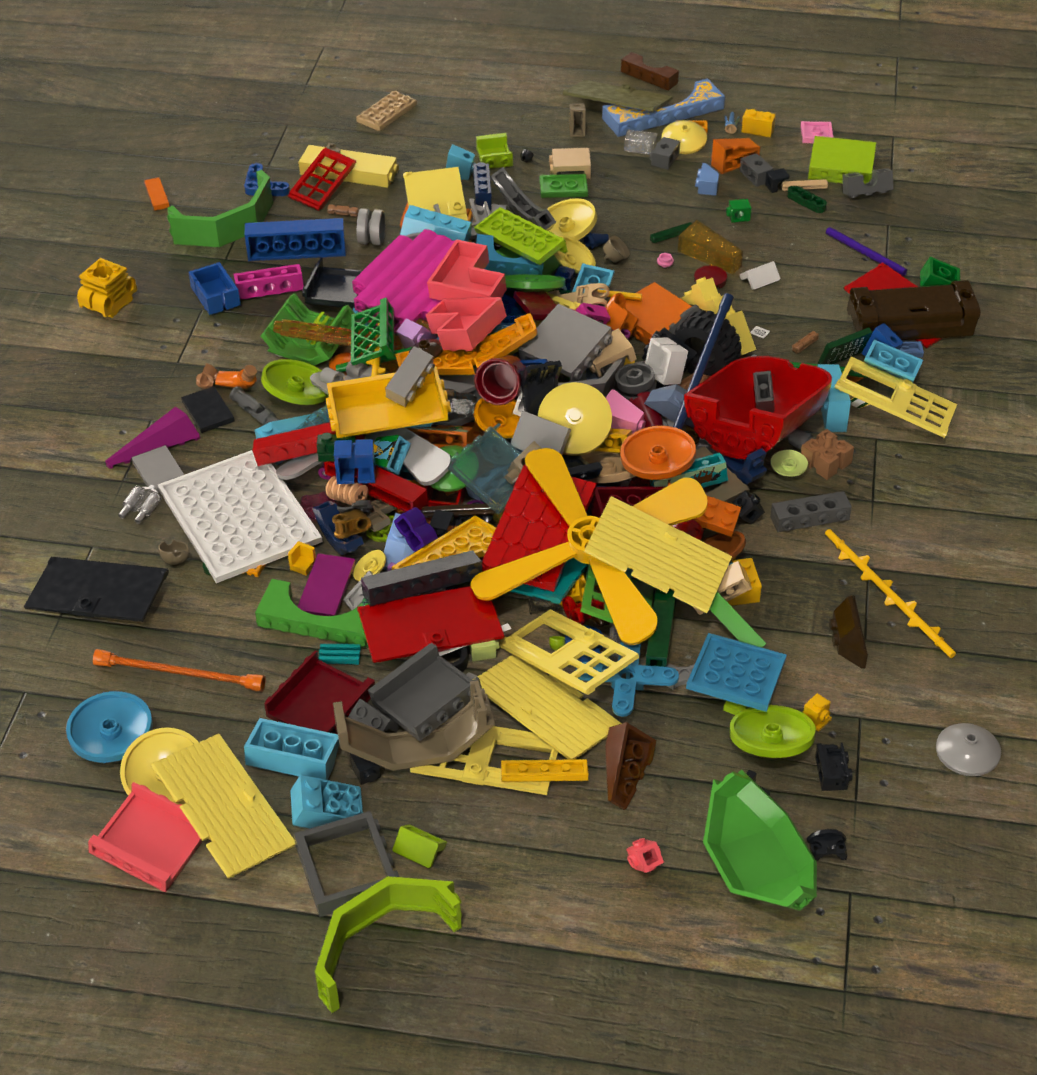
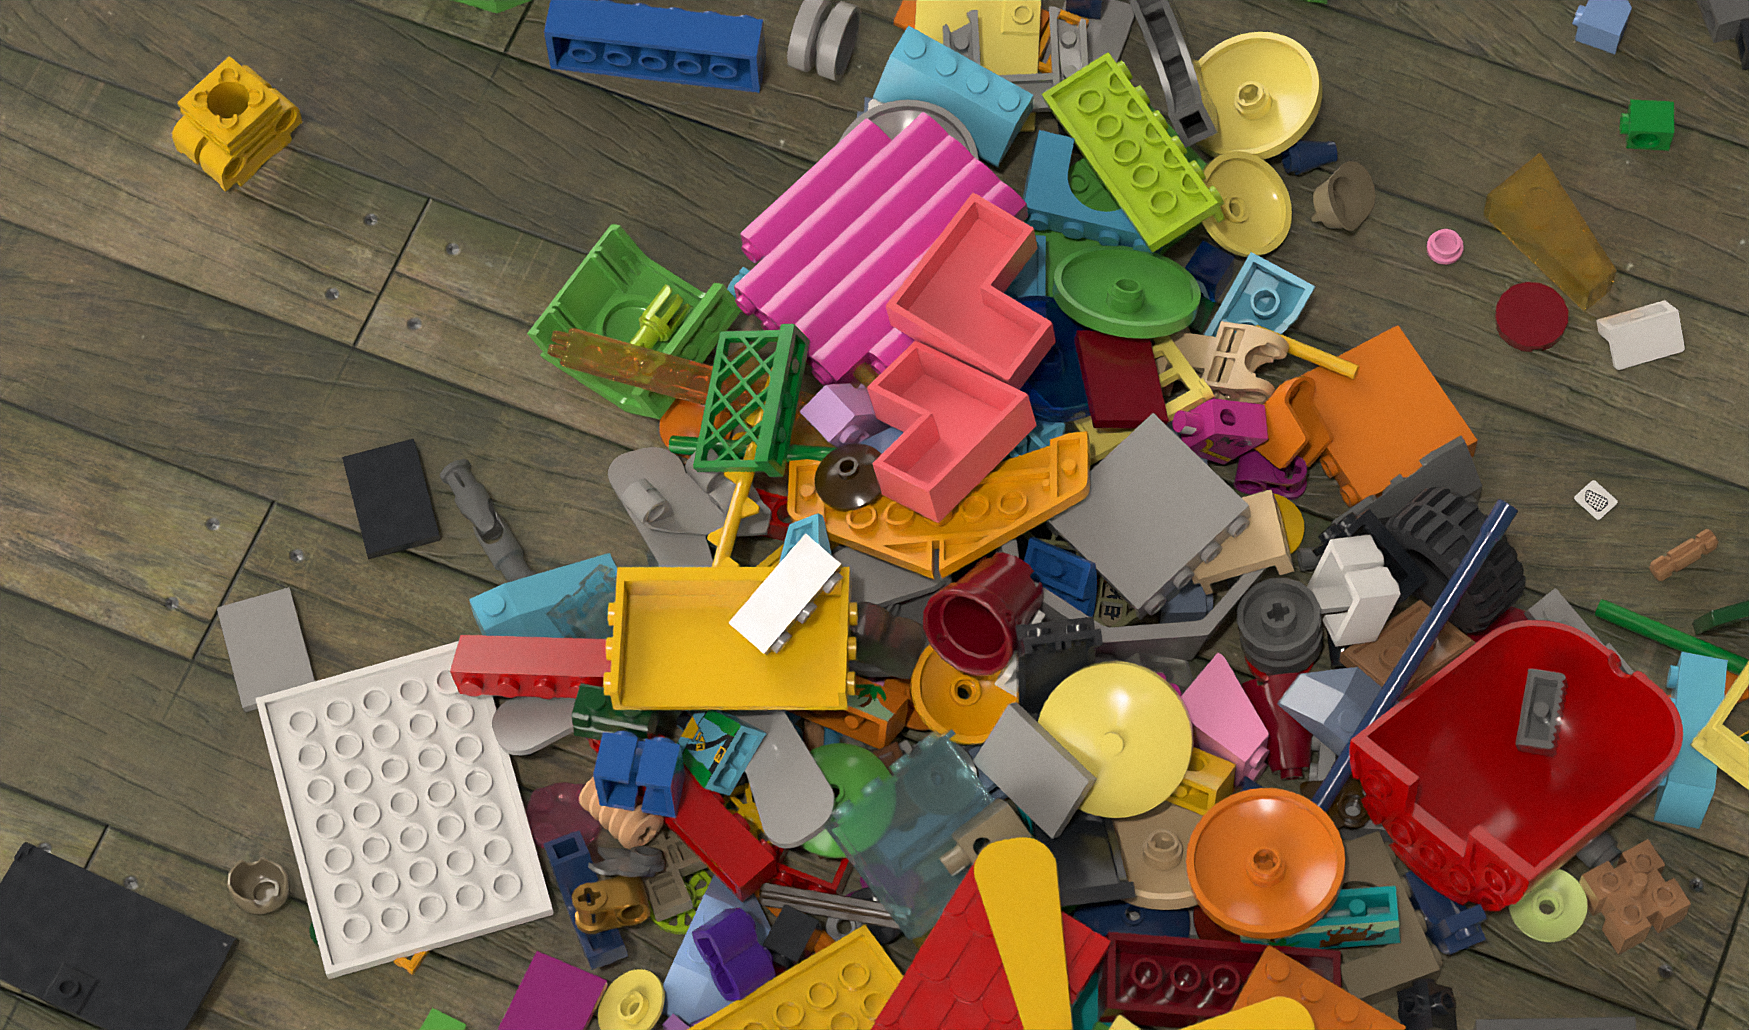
camera: 15 degrees right, 20 degrees up
magenta wedge [105,406,200,469] -> none
clear piece [119,485,162,524] -> none
blue piece [189,262,241,315] -> none
piece [196,363,257,389] -> none
dark pink brick [233,264,304,299] -> none
lime dish [261,359,329,405] -> none
yellow panel [288,541,316,576] -> none
black panel [302,258,363,308] -> none
dark green axle [650,222,694,243] -> none
light yellow arch [680,277,756,356] -> none

